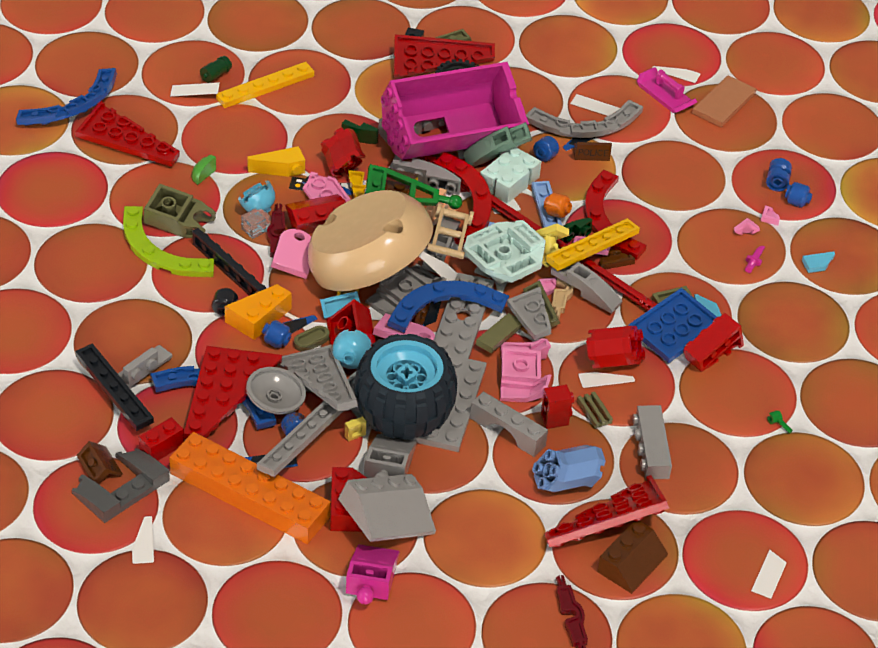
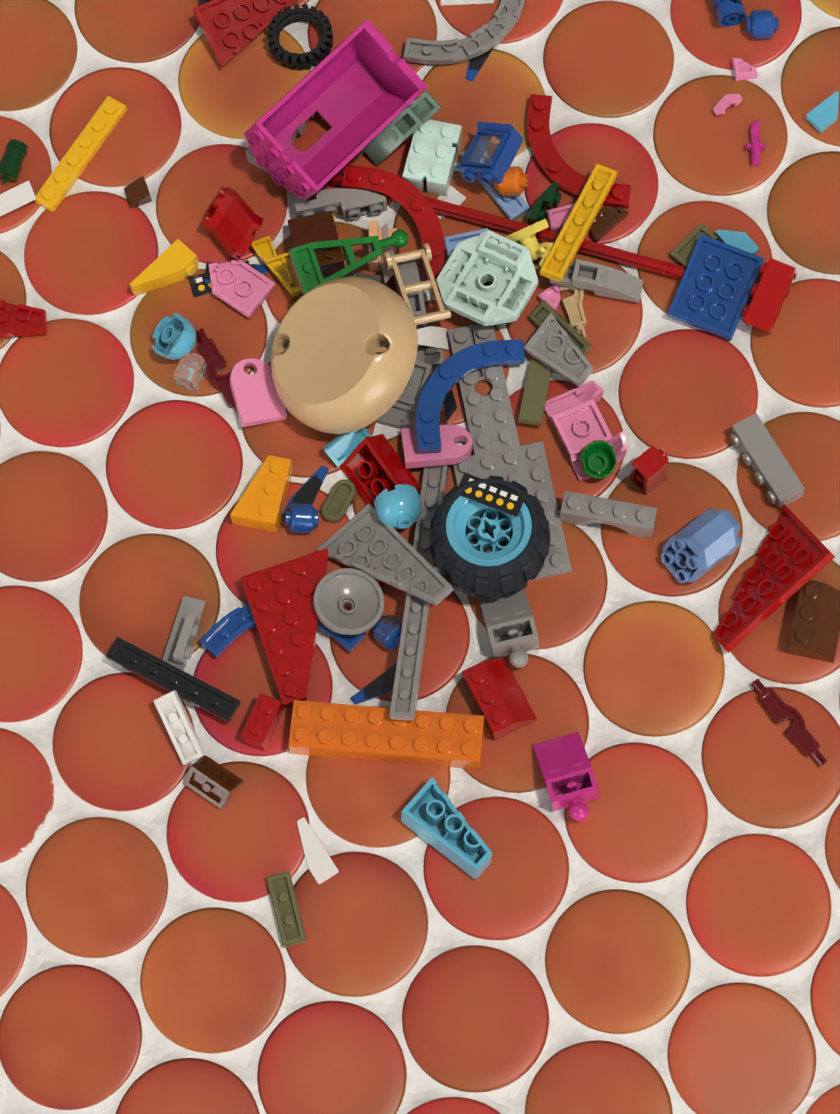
camera: 15 degrees left, 25 degrees up
dark grey wedge [72,448,170,523] -> none
lime plate [123,206,214,277] -> none
olive brick [144,183,216,239] -> none
bright green brick [191,155,216,185] -> none
black plate [192,228,266,296] -> none
black head [212,288,239,316] -> none
red slope [285,194,346,234] -> none
light grey slope [338,474,436,542] -> none
dark green slope [341,119,379,144] -> none
light yellow plate [345,416,367,442] -> none
blue head [533,136,559,162] -> none
reddish brown panel [574,142,612,161] -> none
olive tile [577,391,613,428] -> none
white sticker [578,372,635,388] -> none
red brick [586,326,646,369] -> none
none -> reddish brown slope [124,176,152,208]
none -> white tile [153,690,206,765]
none -> olive tile [266,871,307,948]
none -> medium azure wedge [401,777,492,880]
none -> blue window [456,122,524,184]
none -> black sticker [458,473,525,517]
none -> green hair [580,440,617,479]

